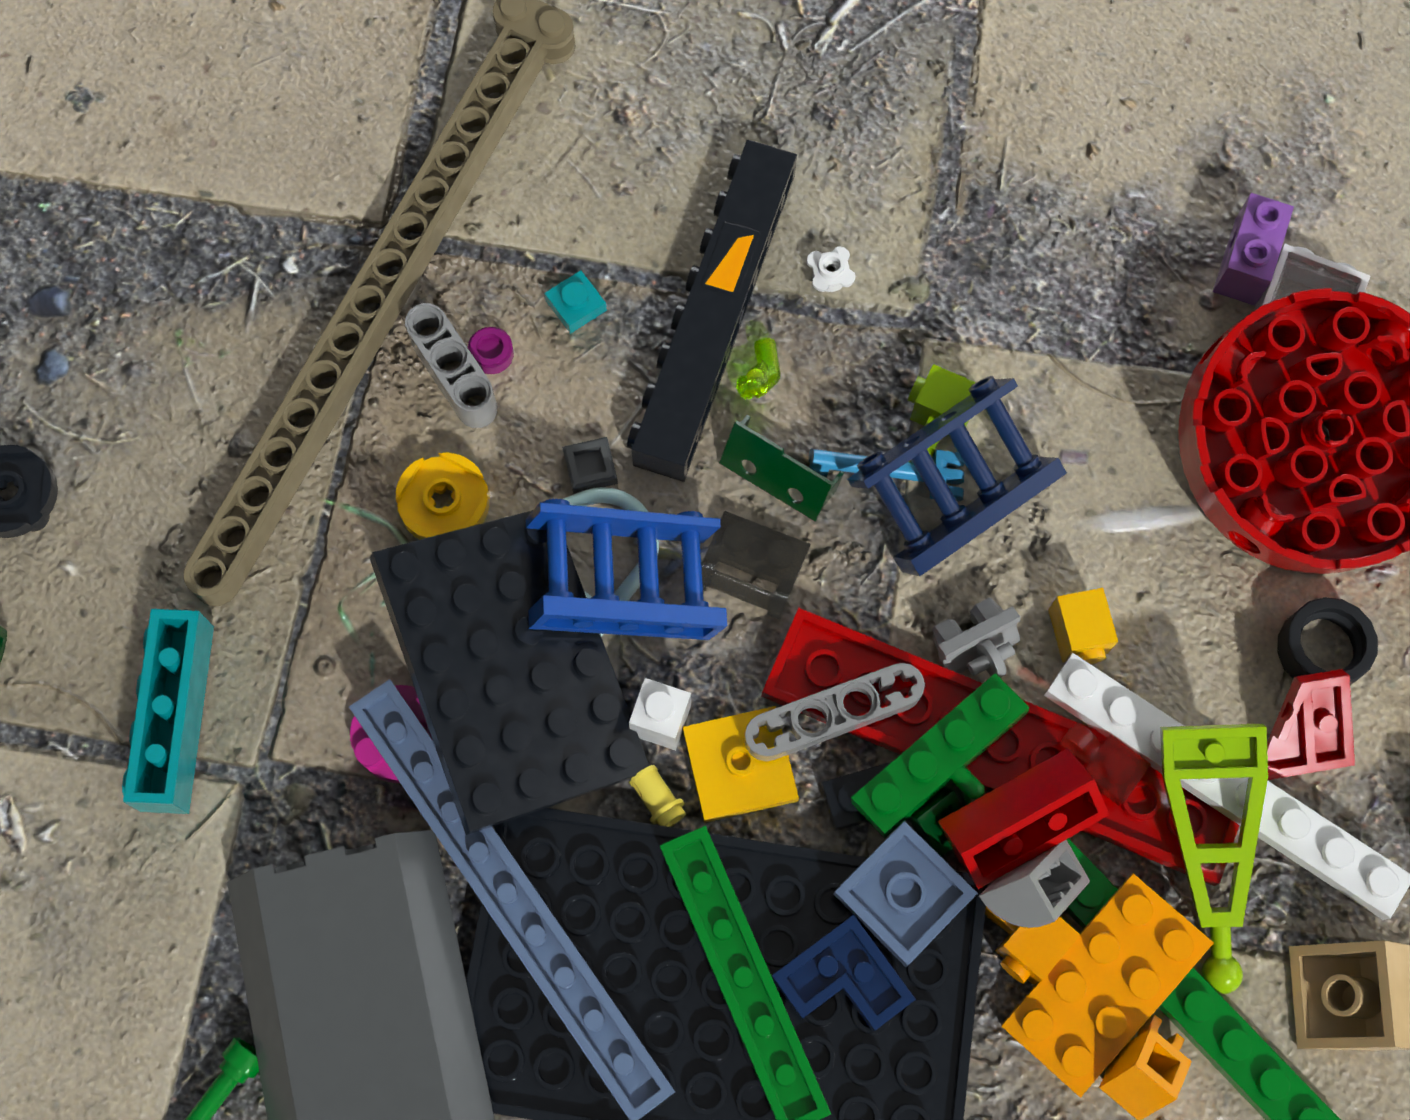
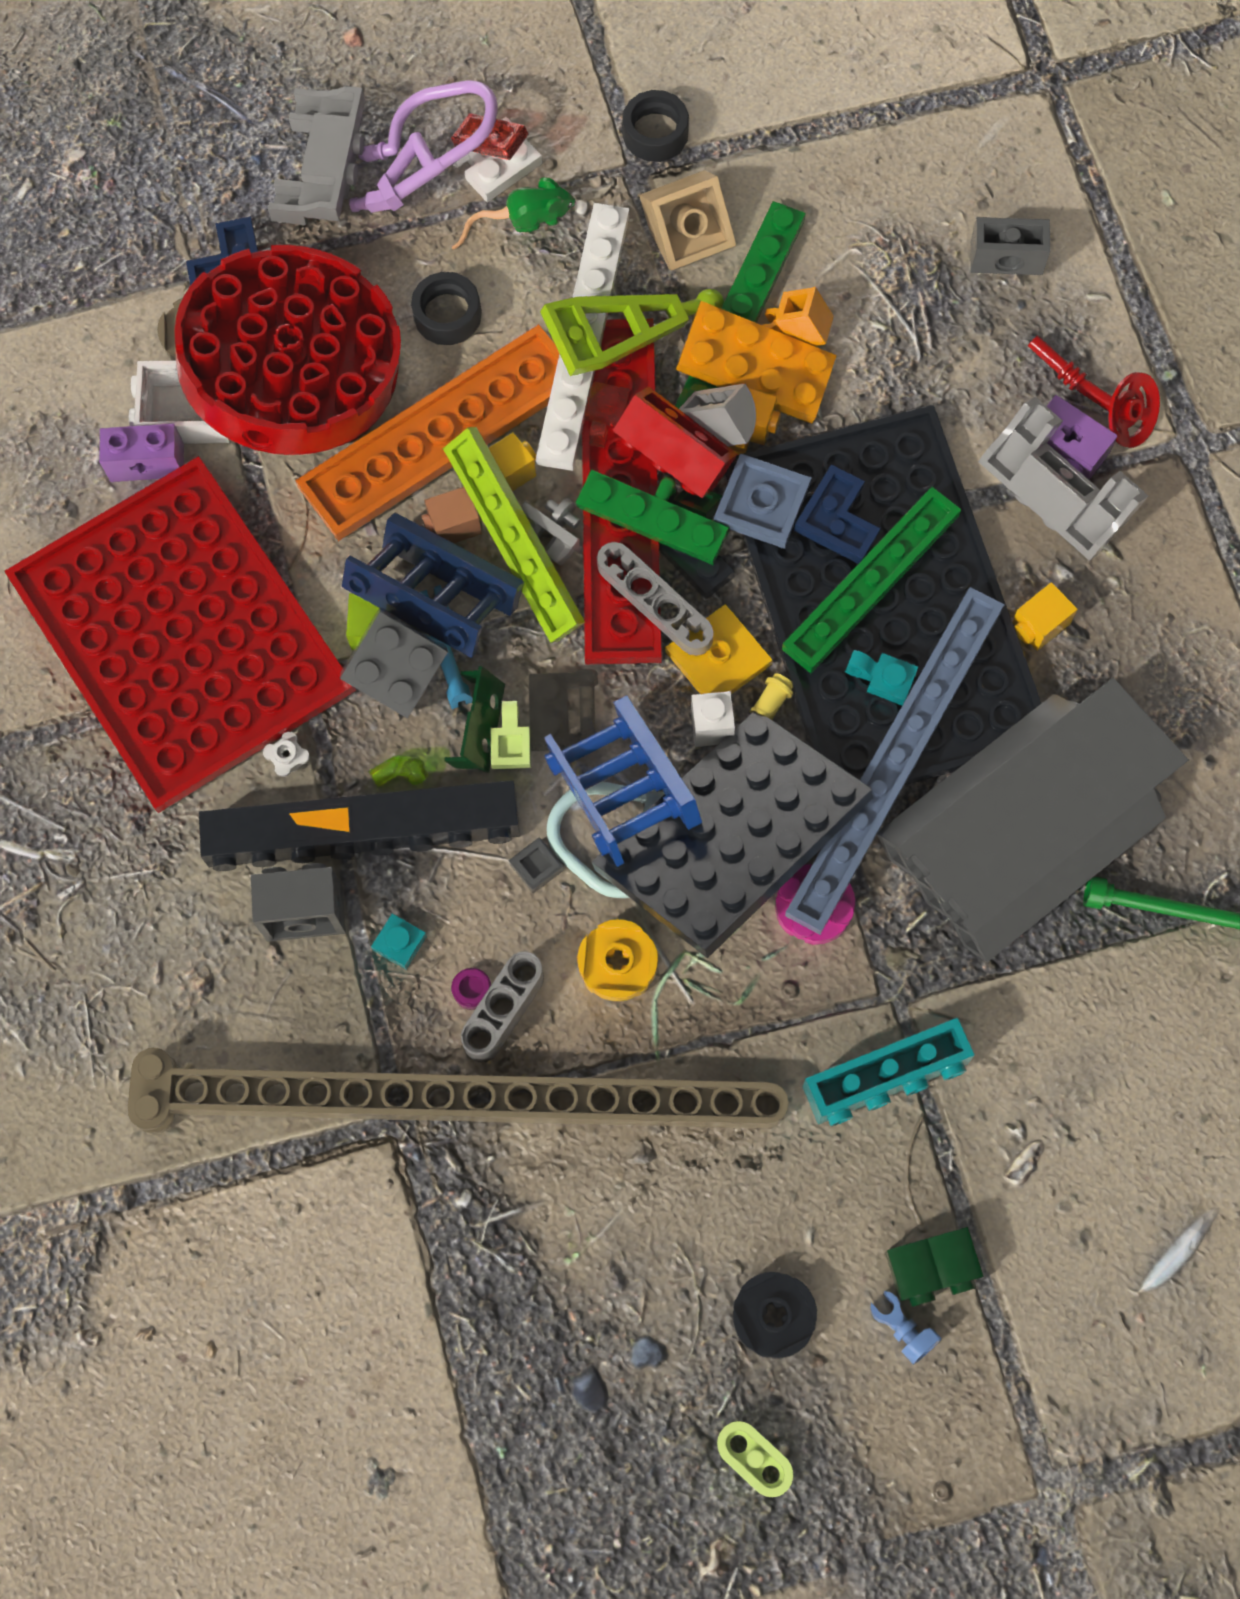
camera: 110 degrees left, 0 degrees up
wing [1267,669,1355,780] -> none
none -> red plate [4,456,357,813]
none -> dark grey brick [251,863,346,942]
none -> orange plate [295,324,559,541]
none -> dark grey brick [340,607,448,718]
none -> nougat brick [421,487,482,543]
none -> lime plate [443,427,585,643]
none -> yellowish green plate [491,701,531,769]
none -> teal plate [845,650,918,706]

